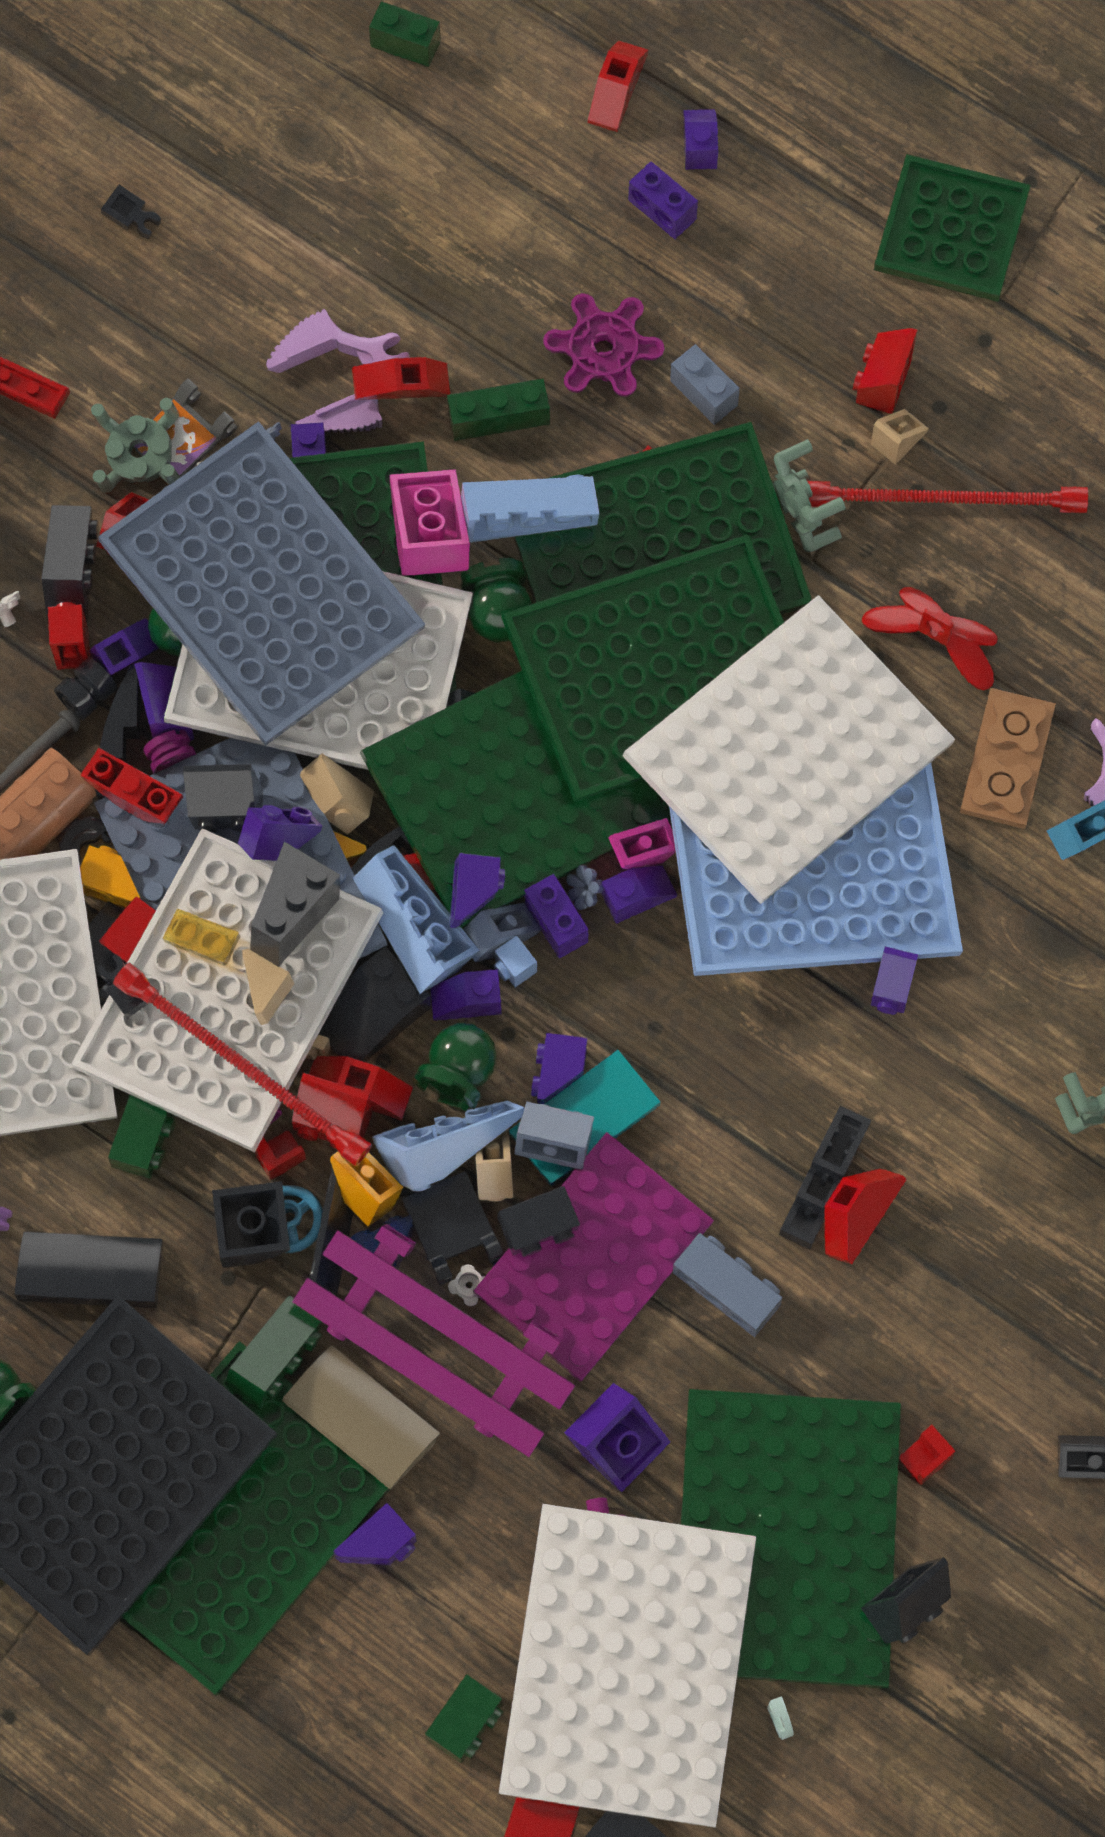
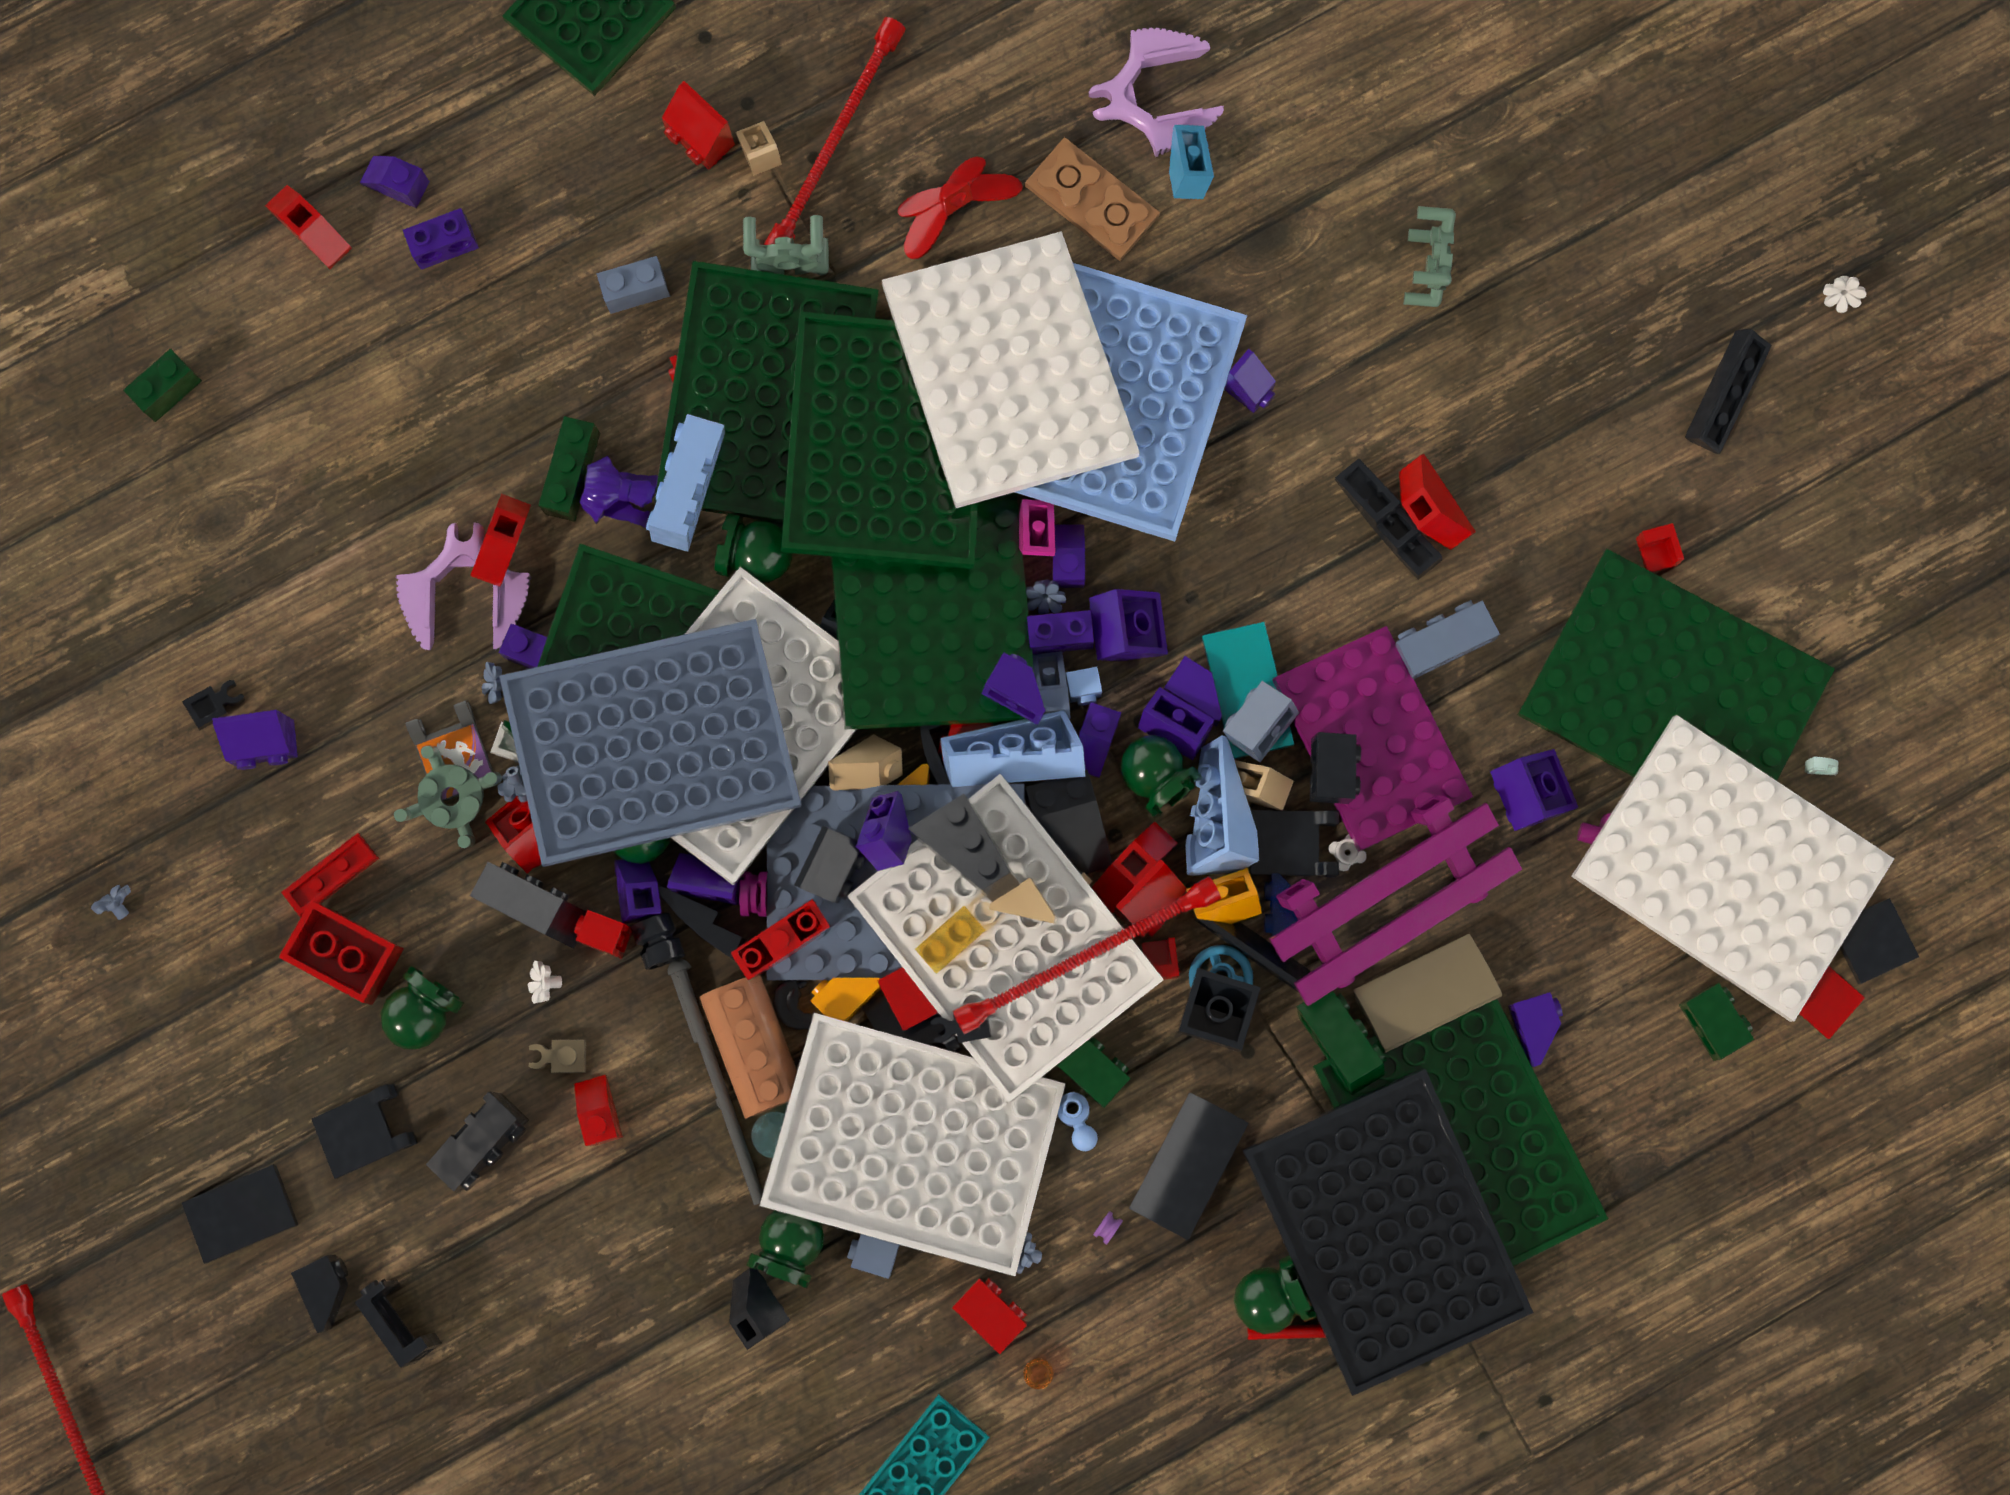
camera: 60 degrees left, 10 degrees up
dark pink slope [390,469,470,576] -> none
magenta plate [543,293,665,397] -> none
black slope [861,1557,951,1644] -> none
none -> dark purple slope [212,710,298,770]
none -> dark purple piece [580,456,658,528]
none -> light blue plate [1058,1092,1098,1151]
none -> dark purple slope [1089,589,1168,661]
none -> dark purple brick [1138,687,1215,760]

